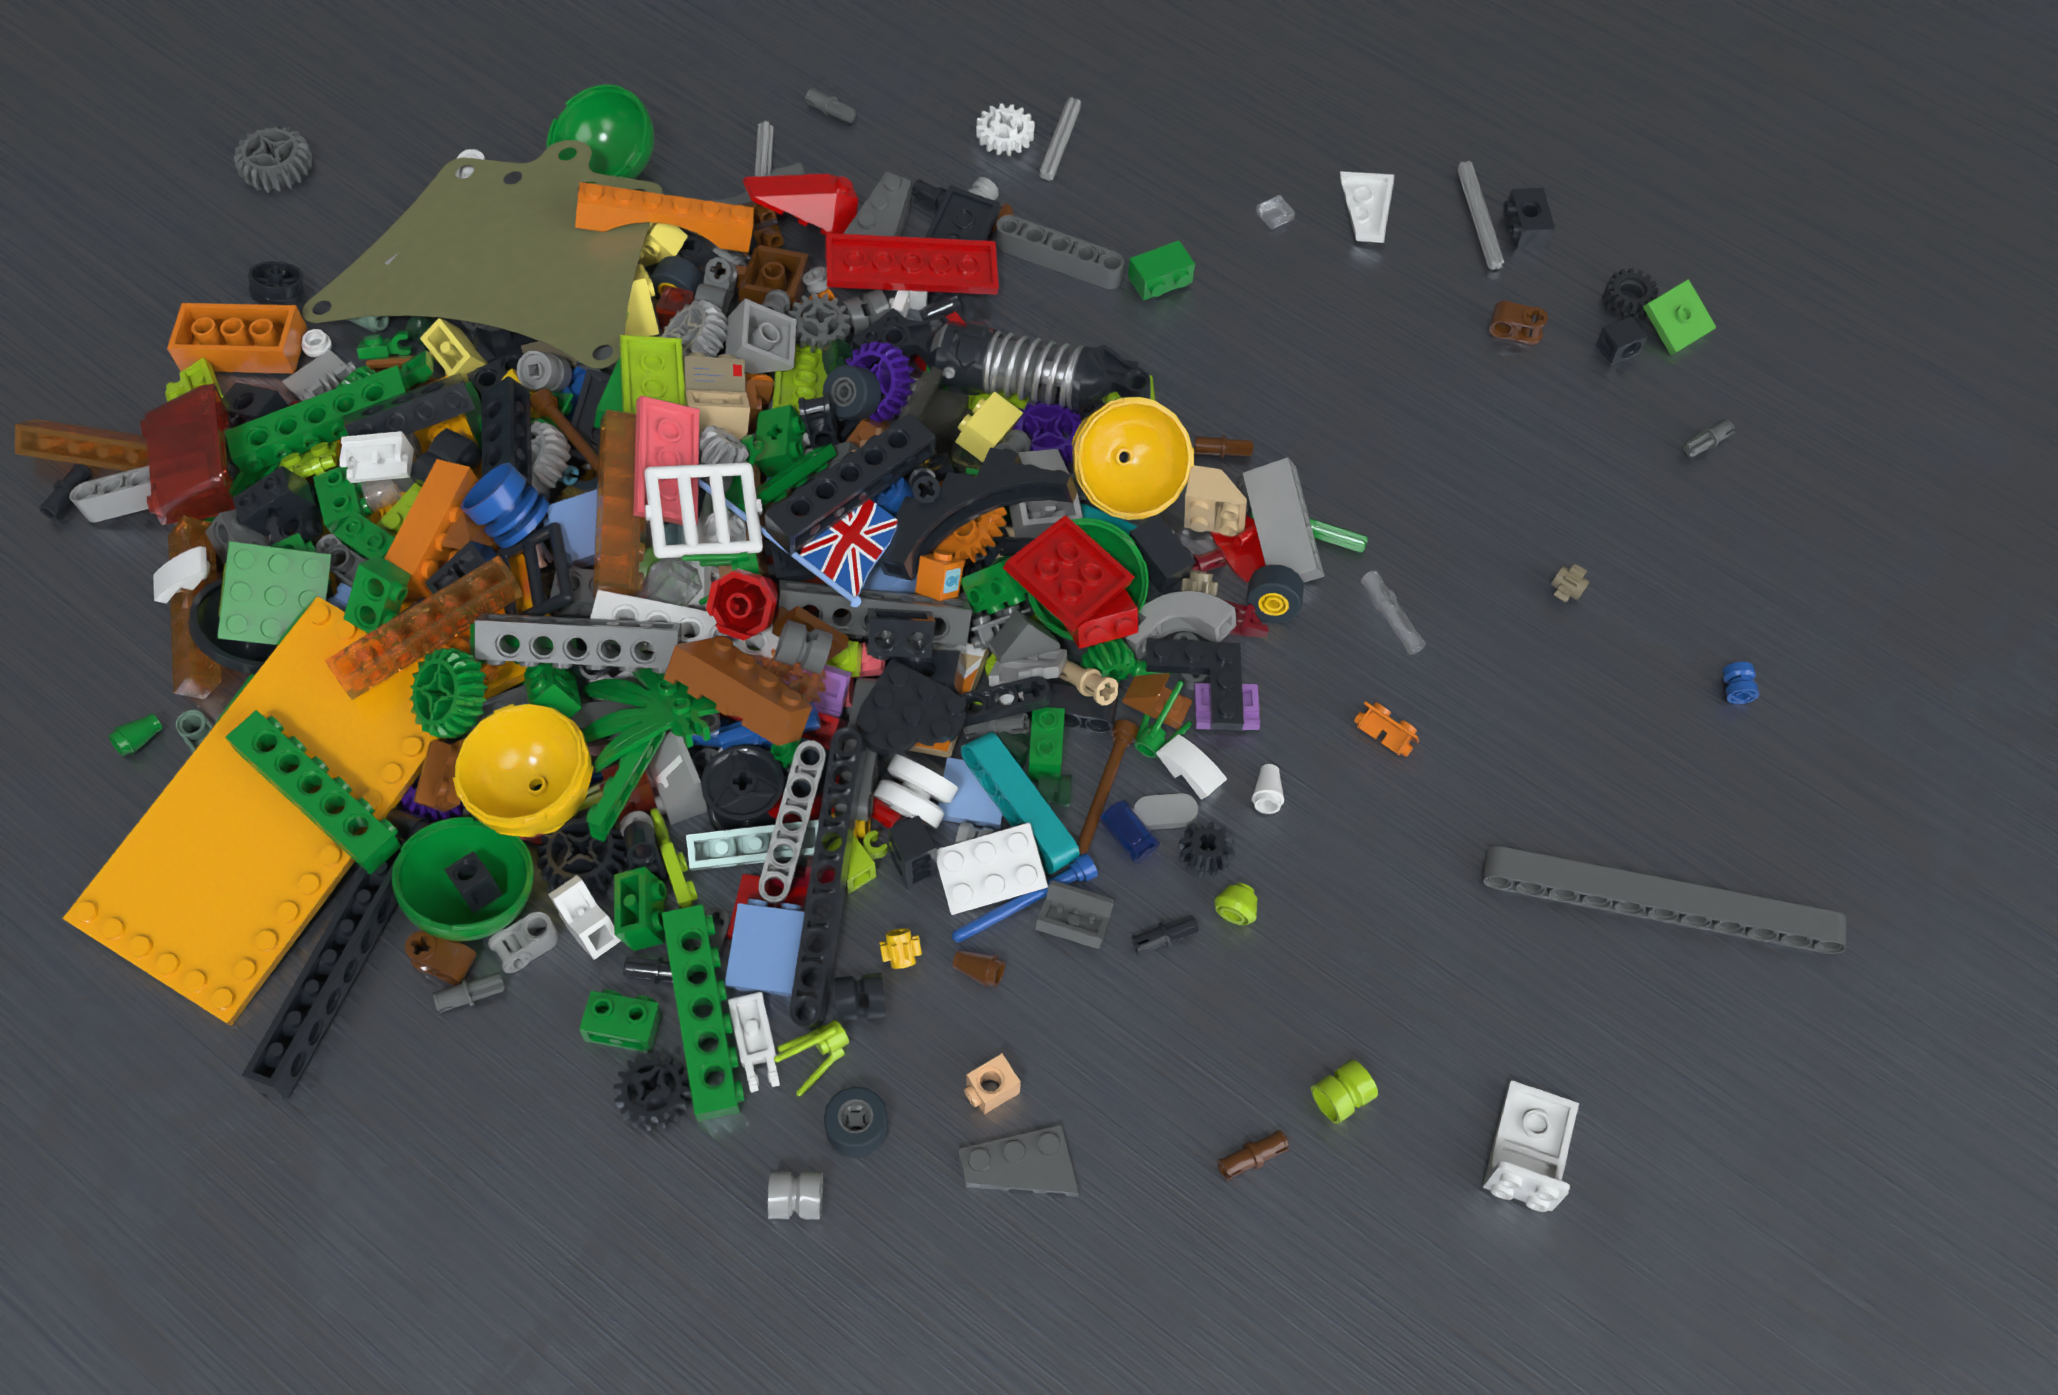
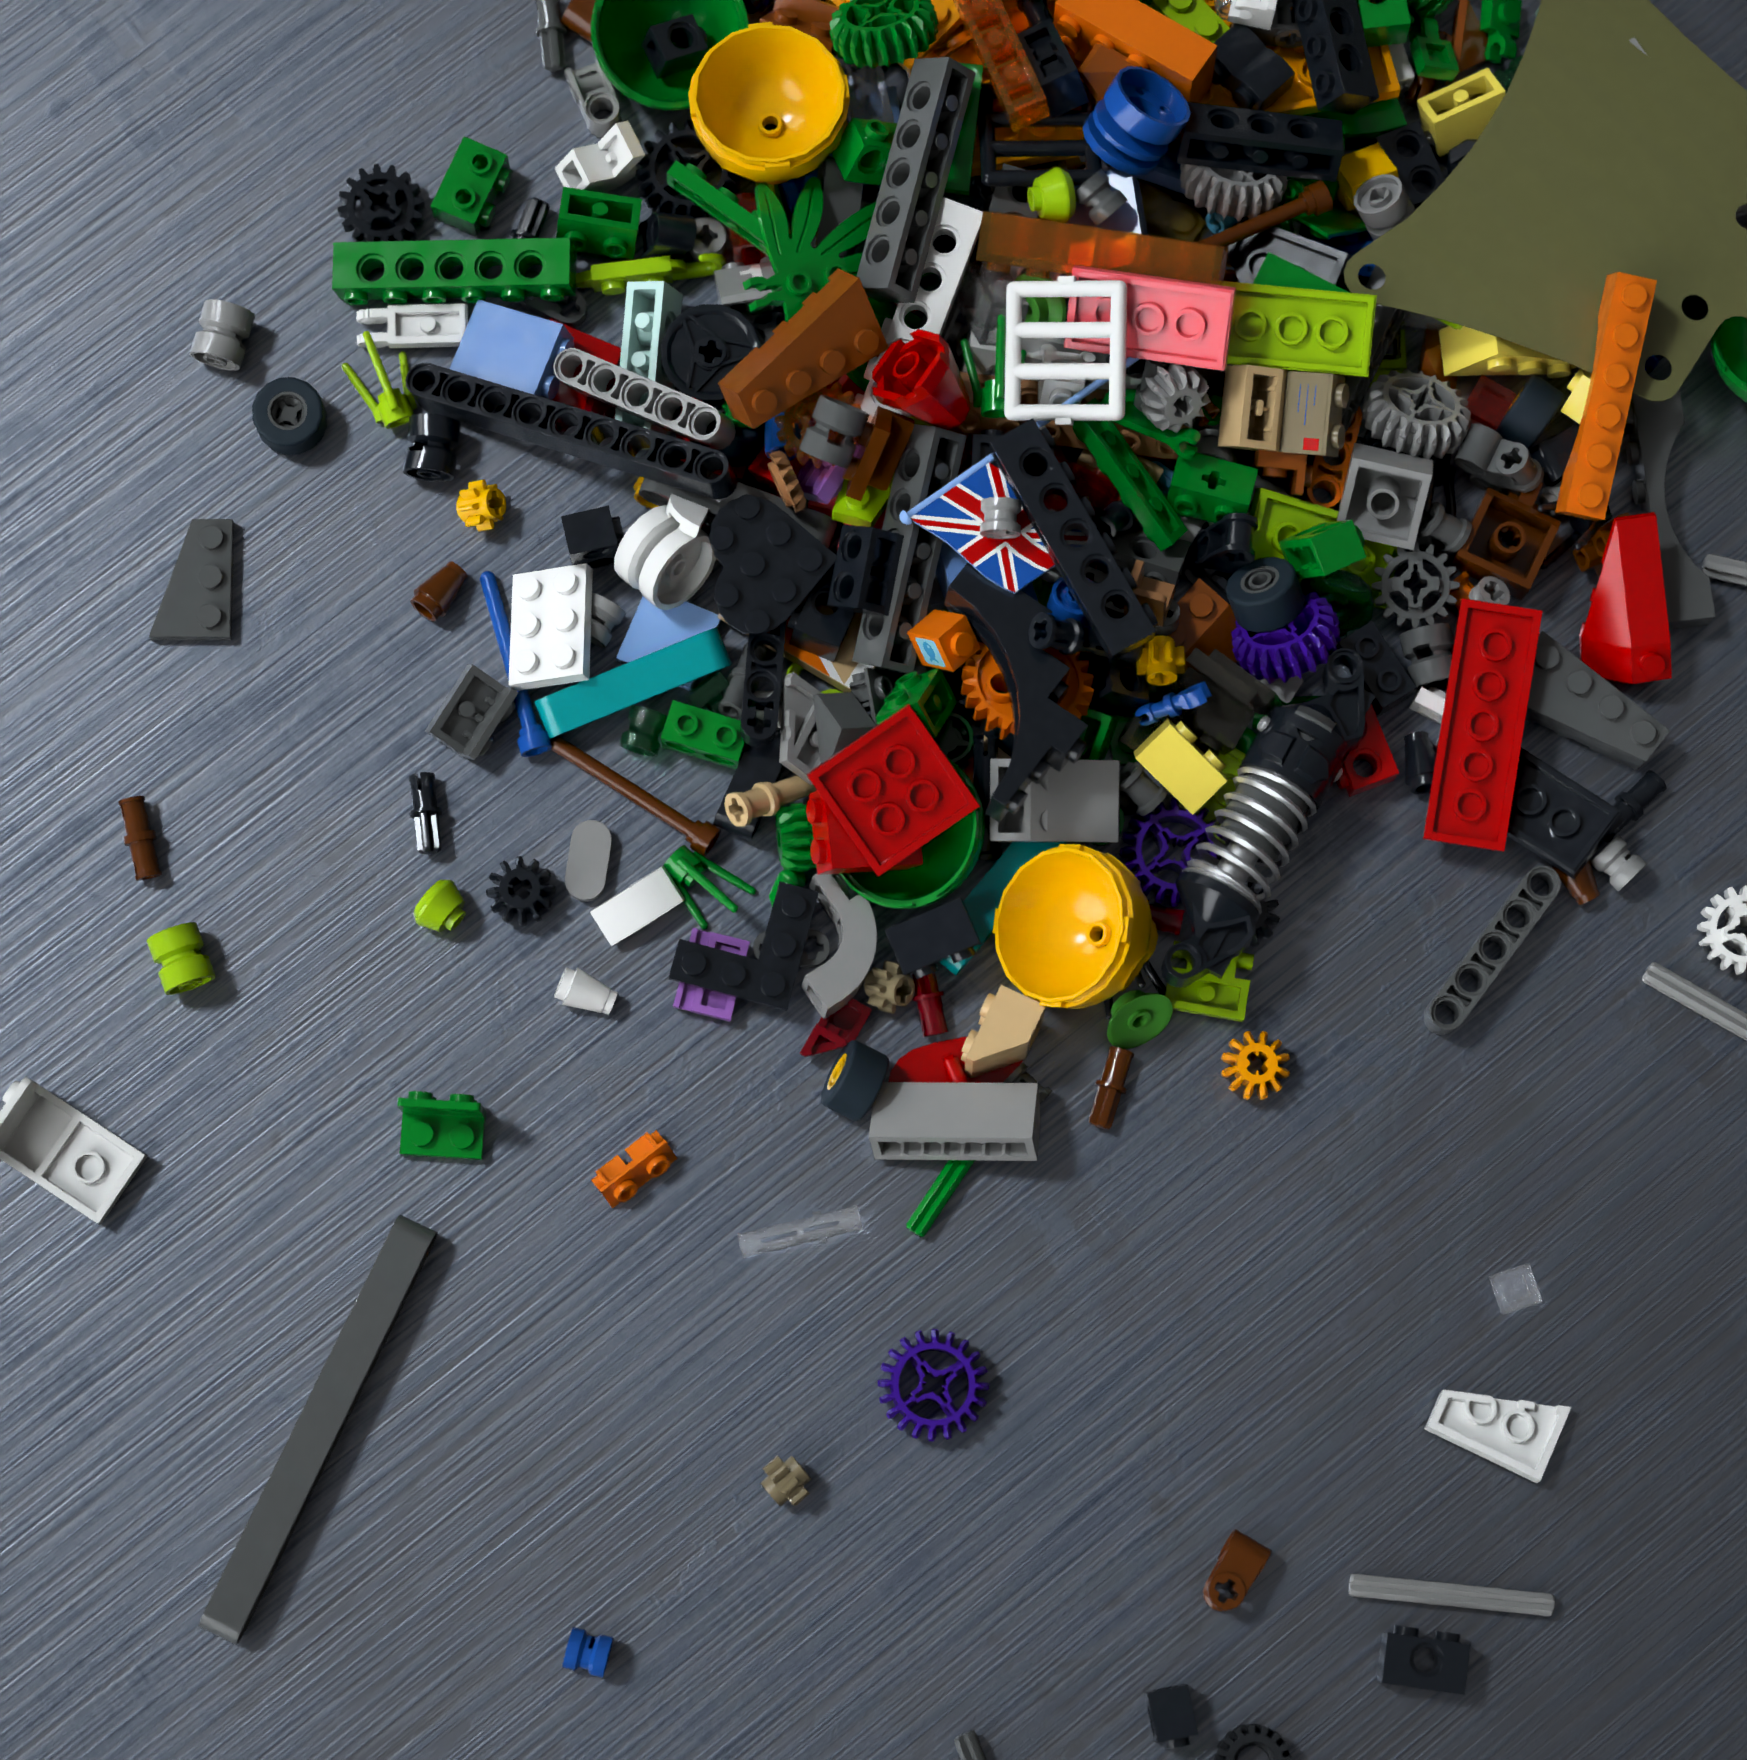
camera: 100 degrees right, 20 degrees up
lime brick [827,830,888,894] -> none
light nougat brick [964,1054,1021,1115] -> none
clear blue piece [1100,800,1160,863] -> none
dark orange slope [1122,673,1193,730] -> none
green brick [1128,241,1195,301] -> none
none -> green bracket [397,1091,486,1160]
none -> white tile [666,494,709,538]
none -> medium nougat gear [767,450,806,513]
none -> dark purple gear [877,1329,989,1442]
none -> light grey wheel [980,497,1022,539]
none -> lime cone [1027,167,1076,223]
none -> dark grey wheel [1075,168,1127,226]
none -> blue piece [1135,681,1212,726]
none -> light orange gear [1221,1031,1290,1100]
none -> green brick [1278,519,1367,579]

